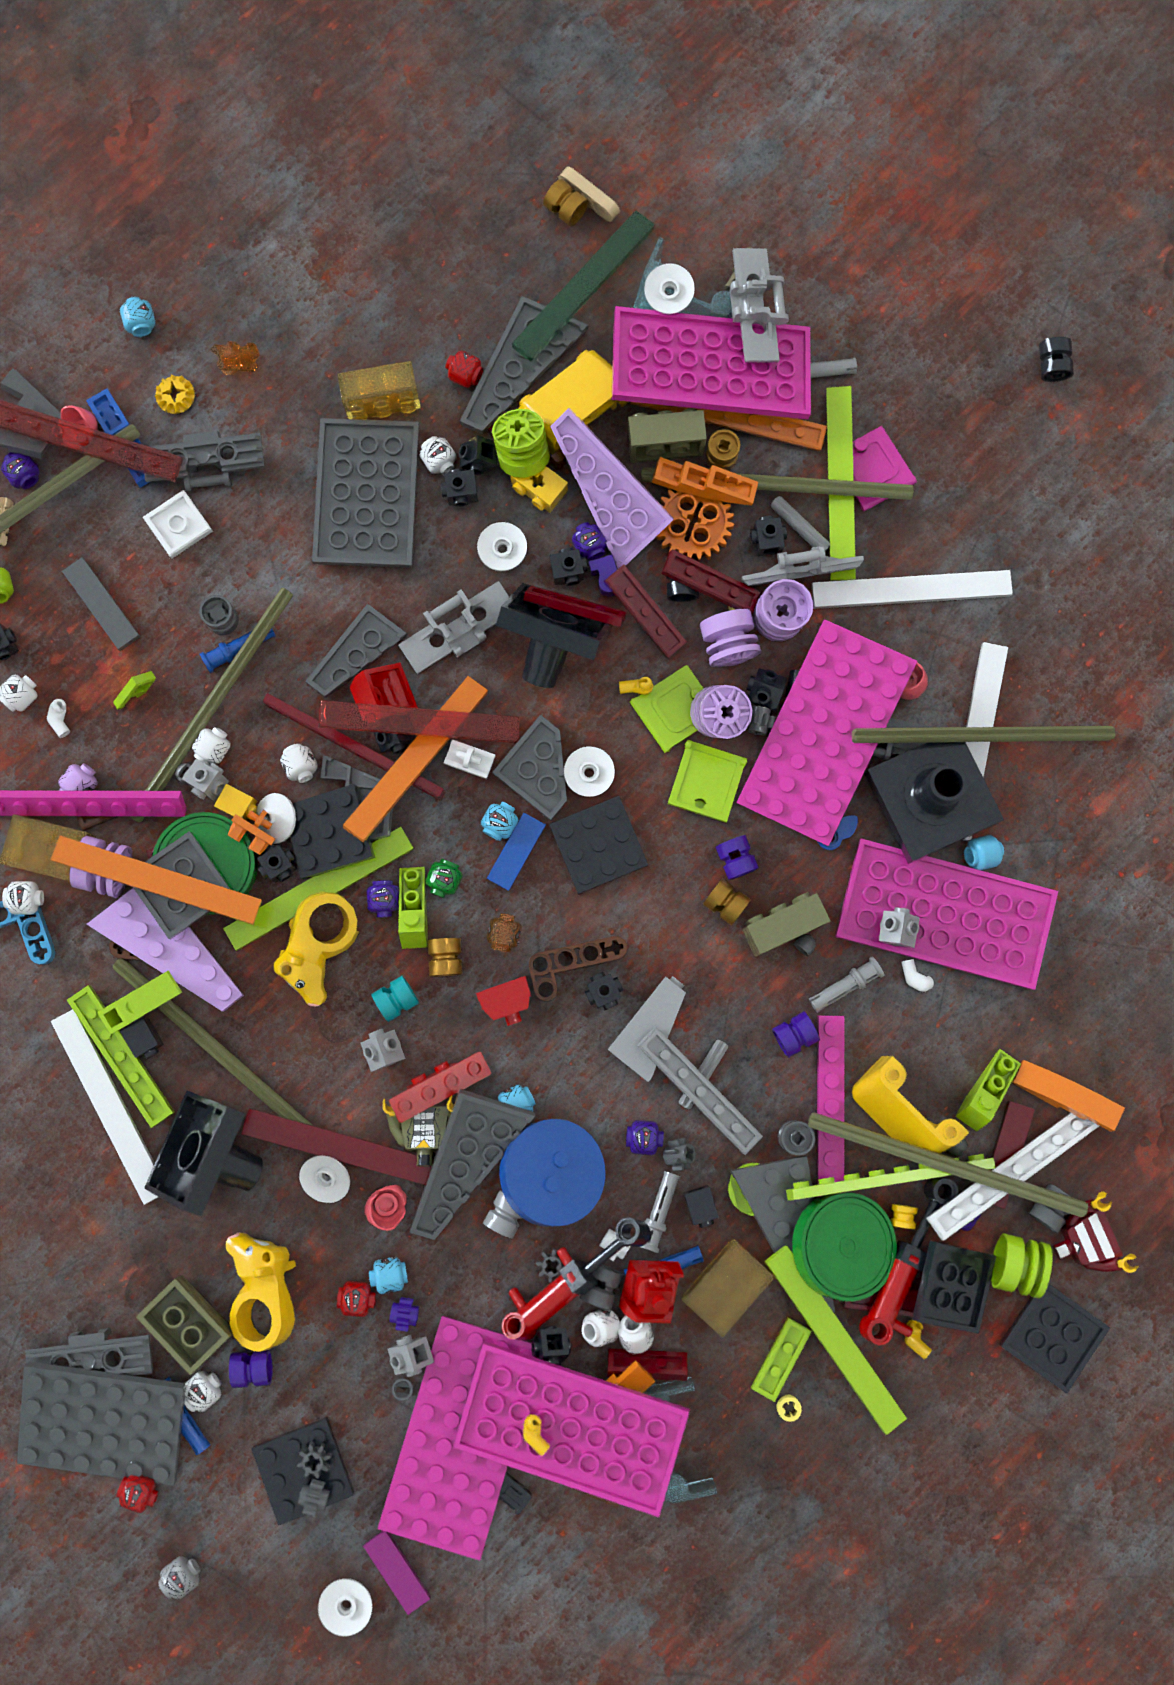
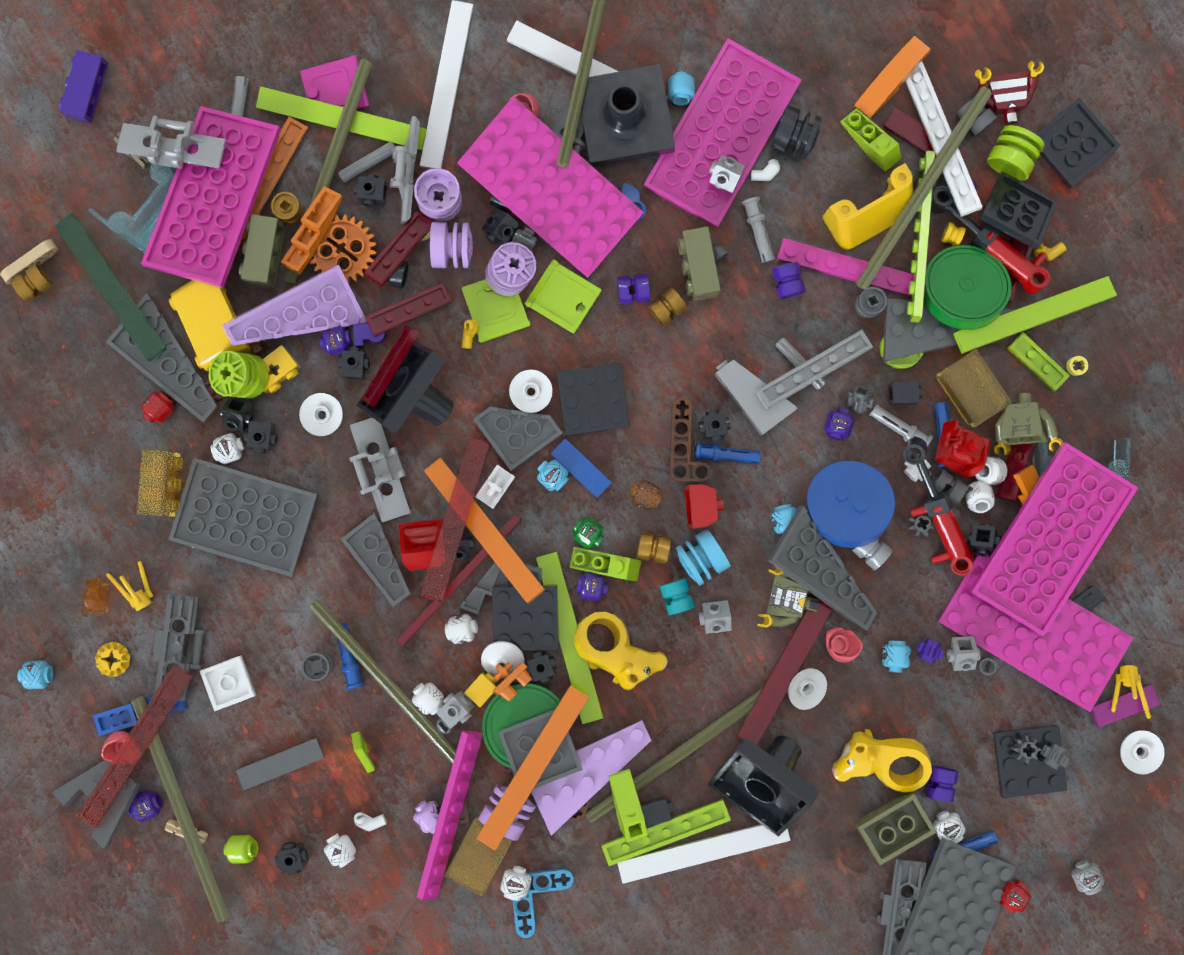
camera: 75 degrees left, 5 degrees up
red head [337,1281,376,1317] -> none
bracket [388,1052,491,1123] -> none
yellow arm [523,1415,550,1456] -> none
white dish [644,264,694,314] -> none
none -> dark purple brick [59,50,108,124]
none -> yellow plant [106,561,153,611]
none -> medium azure wheel [675,528,731,586]
none -> blue pin [694,441,761,465]
none -> black wheel [771,105,821,160]
none -> olive torso [994,393,1063,455]
none -> yellow plant [1111,665,1151,719]

